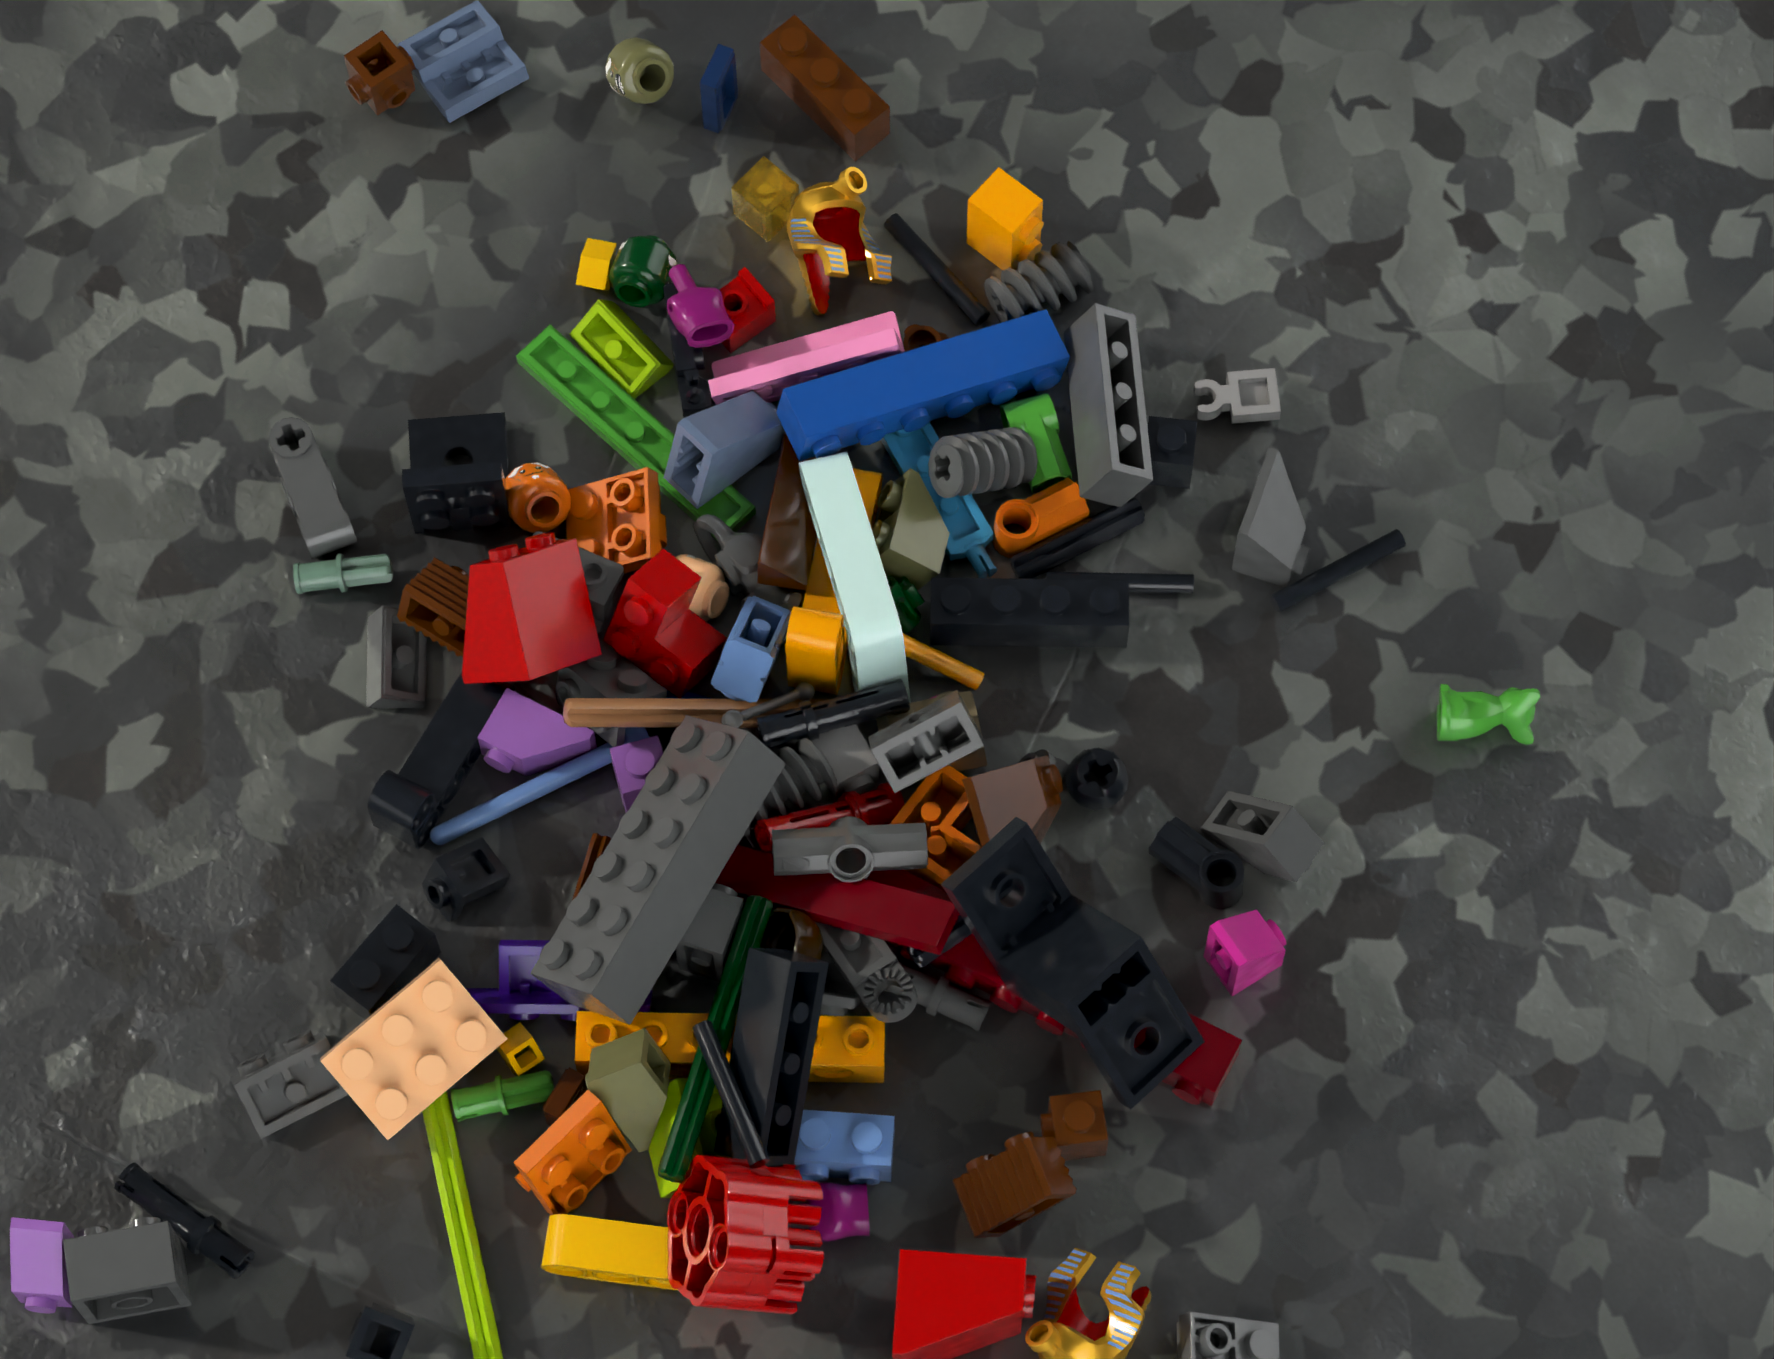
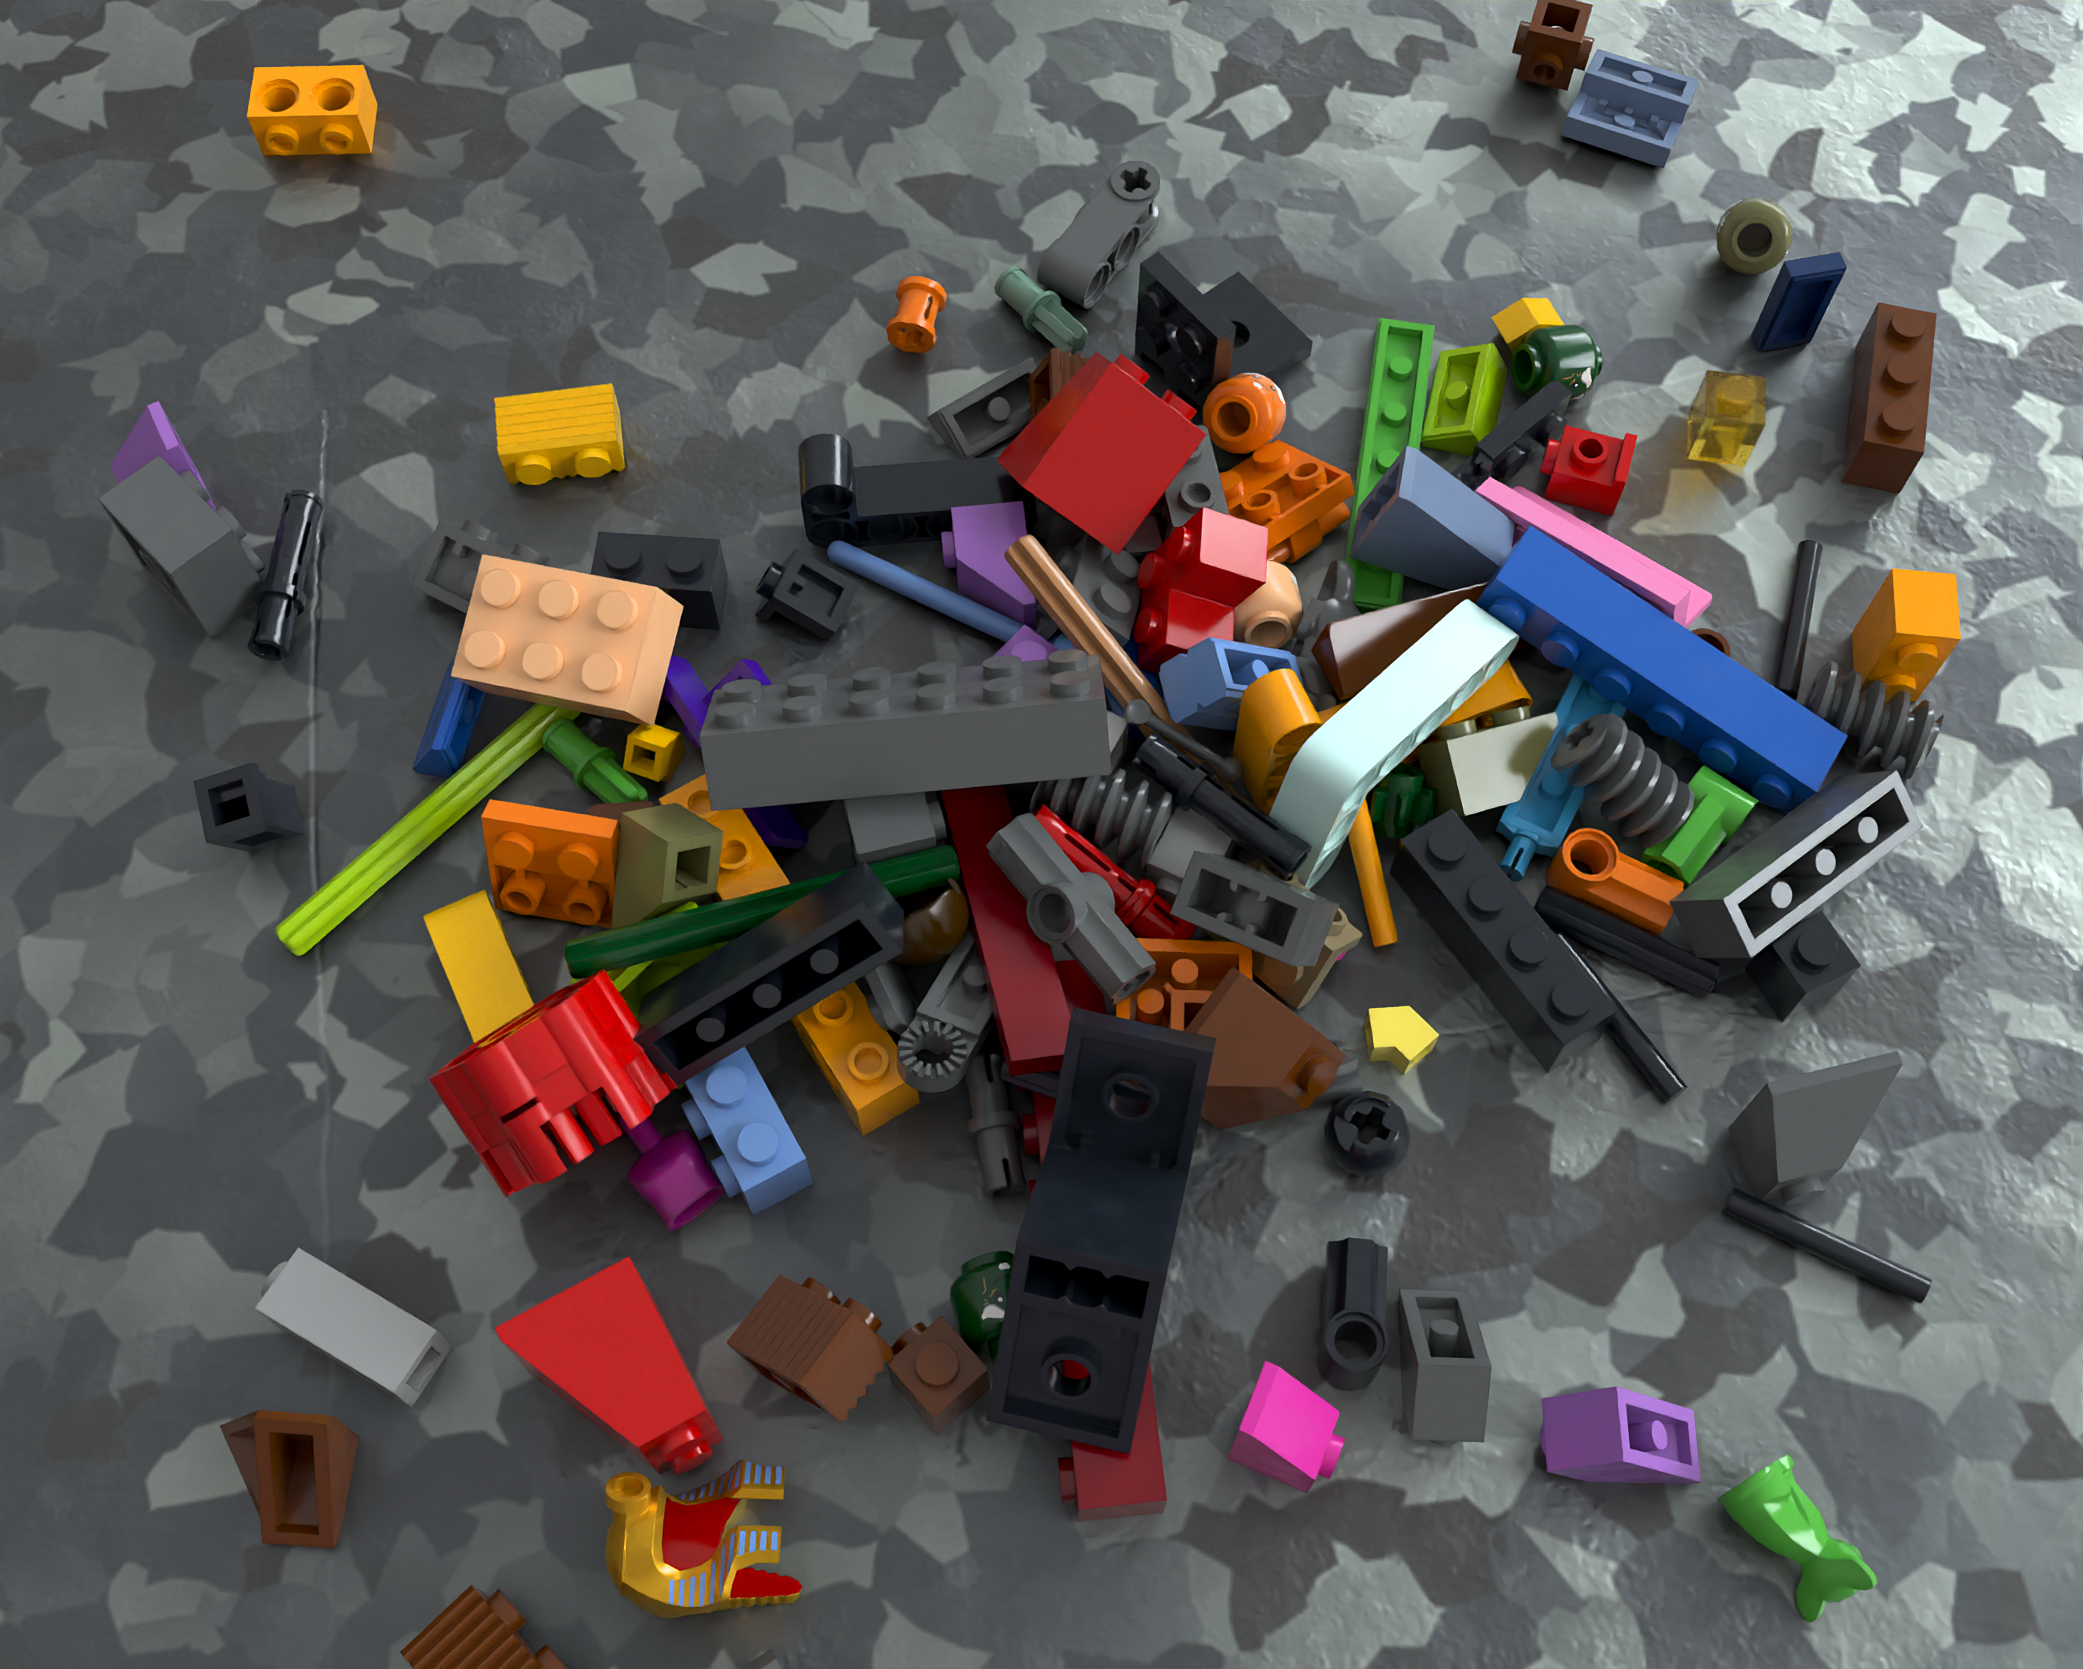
camera: 55 degrees right, 5 degrees down
magenta piece [667,264,734,348] -> none
black bar [692,1020,770,1169] -> none
piece [787,167,893,315] -> none
light grey plate [1193,368,1281,424] -> none
none -> blue slope [412,658,486,778]
none -> yellow brick [494,383,625,485]
none -> orange bush [886,276,947,353]
none -> dark green head [950,1251,1014,1363]
none -> light yellow piece [1363,1006,1439,1075]
none -> medium lavender slope [1540,1386,1701,1484]

